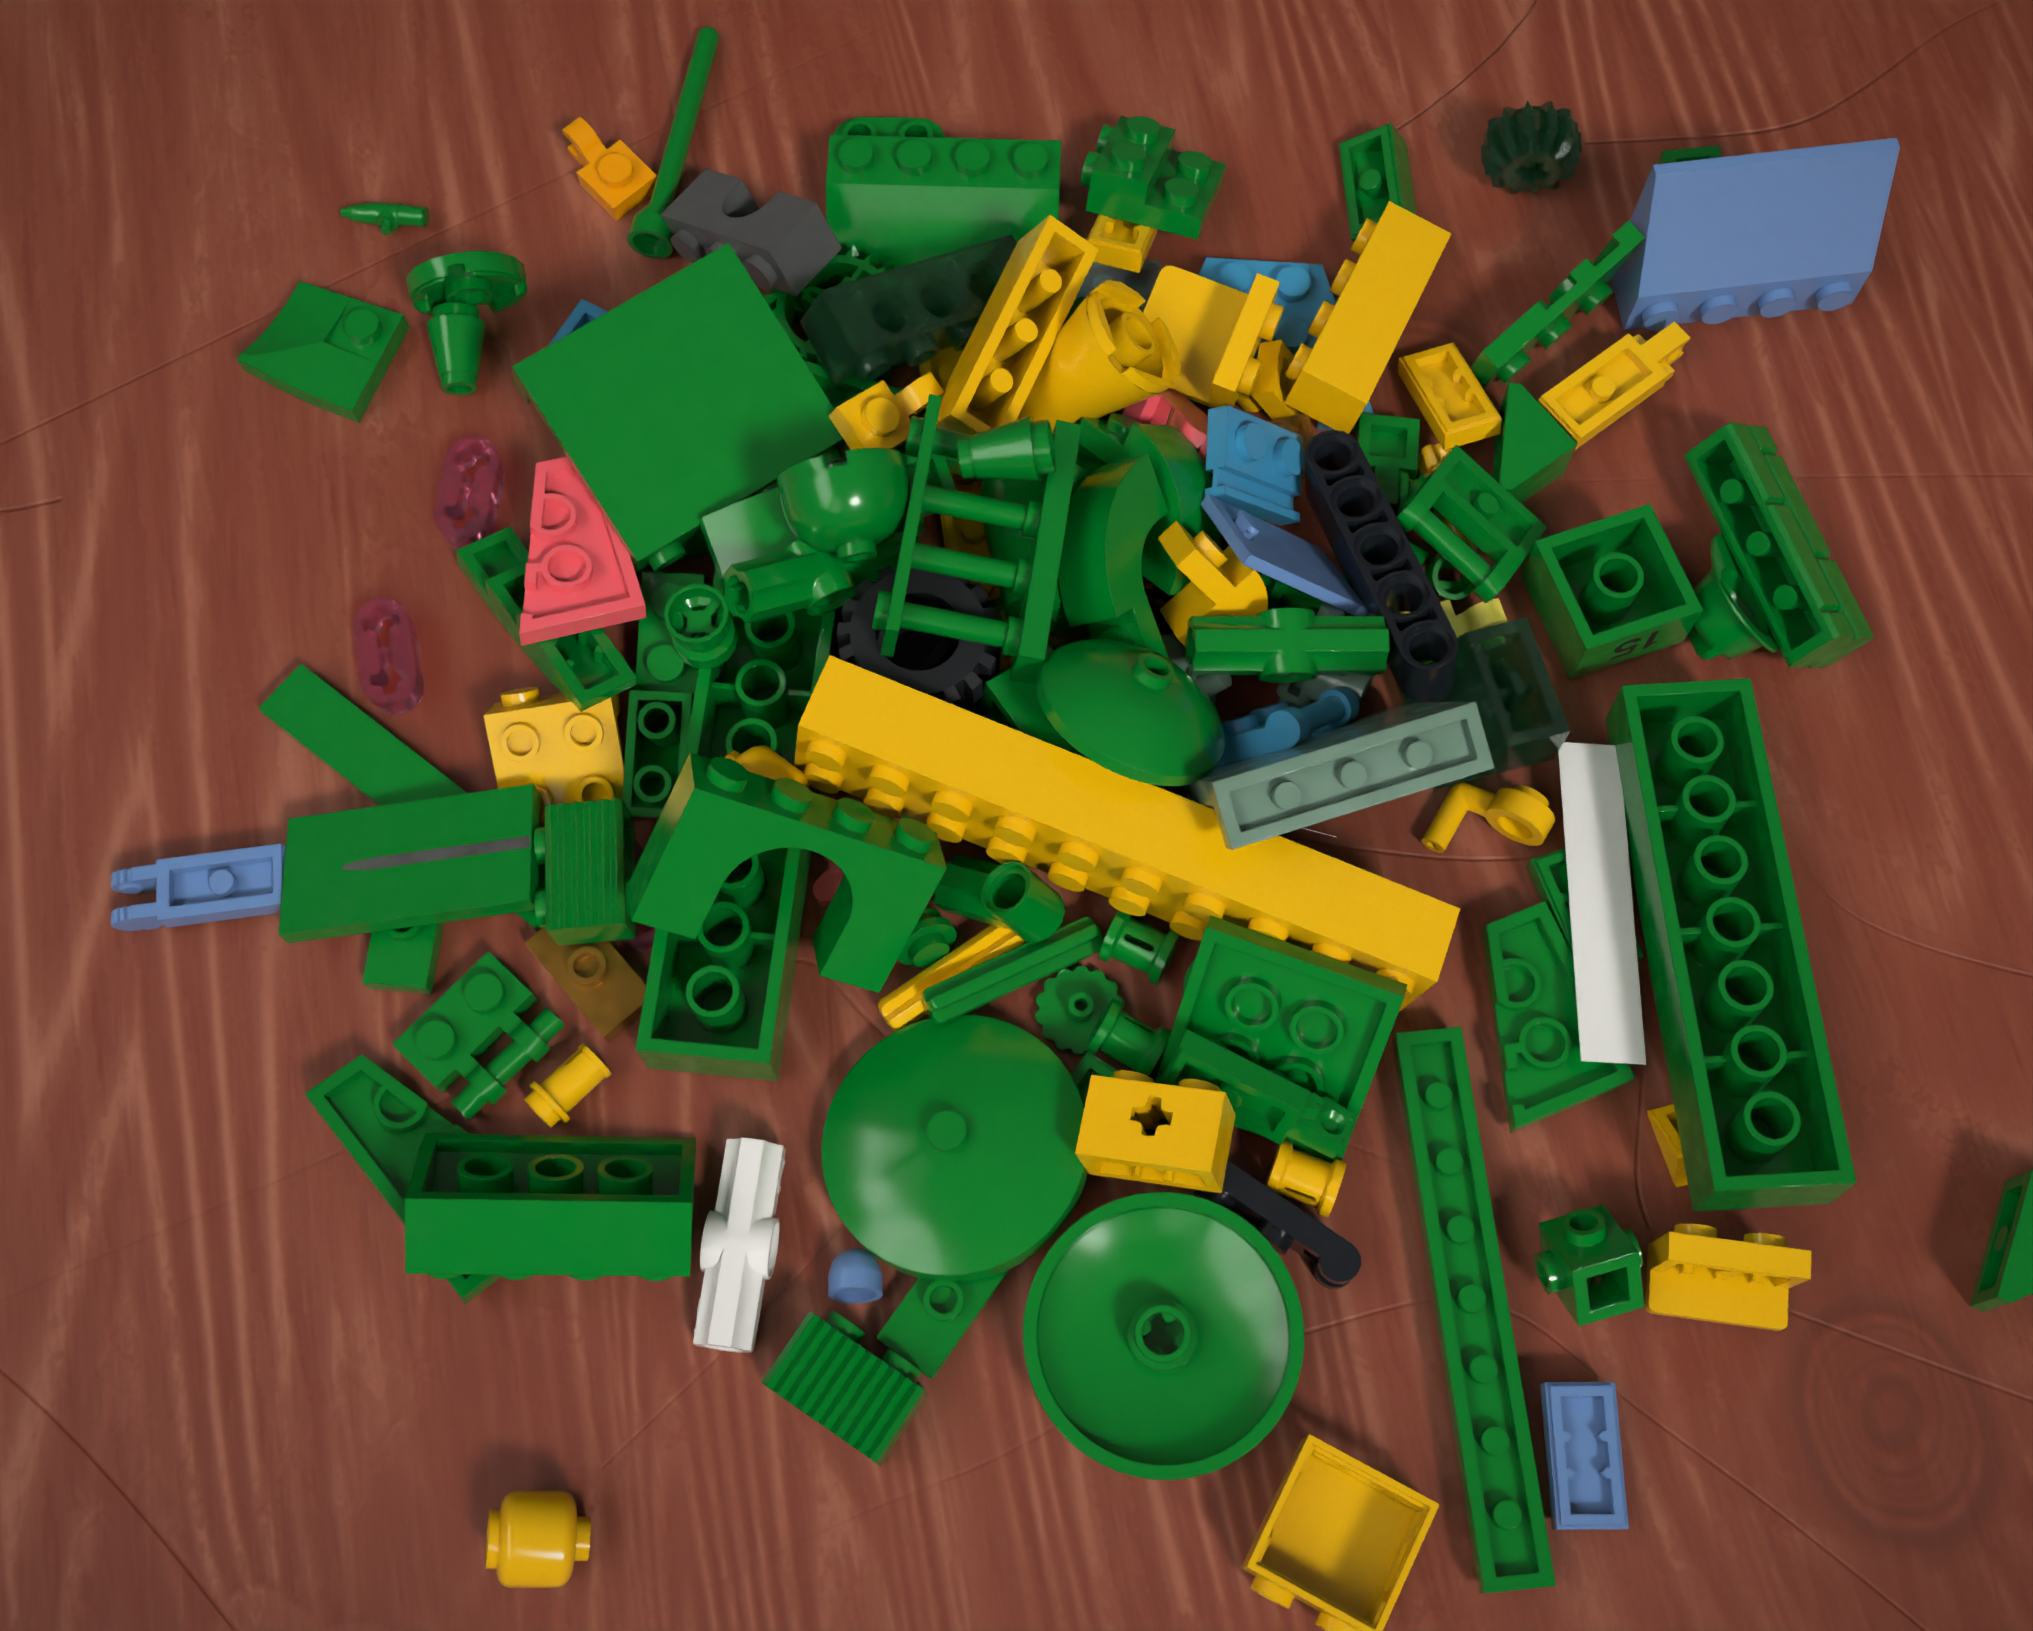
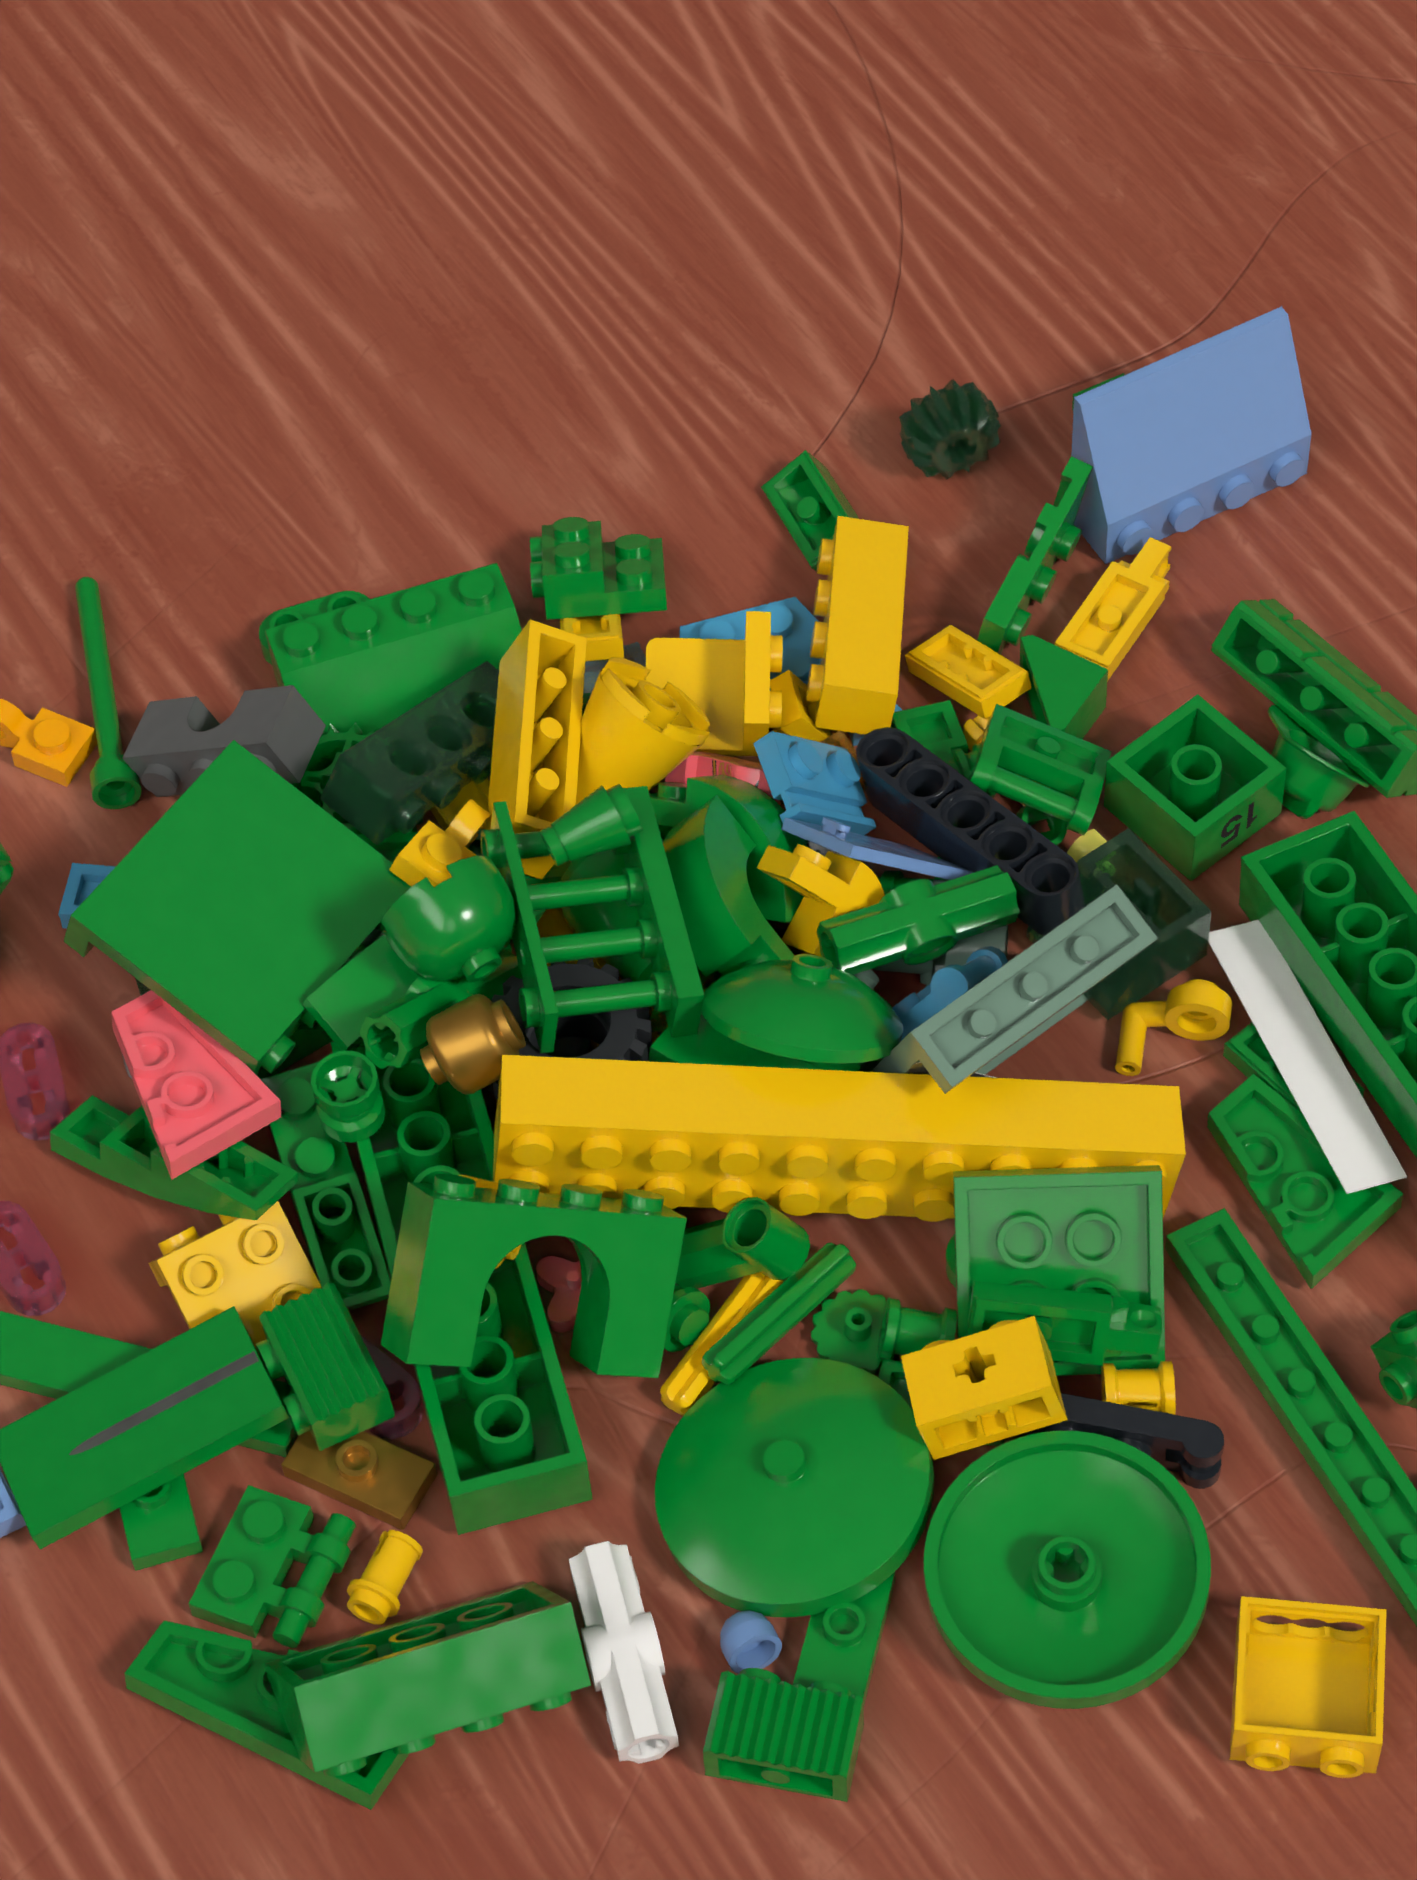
camera: 20 degrees left, 15 degrees down
green bush [1098,911,1181,986] -> none
none -> pearl gold head [420,994,526,1095]

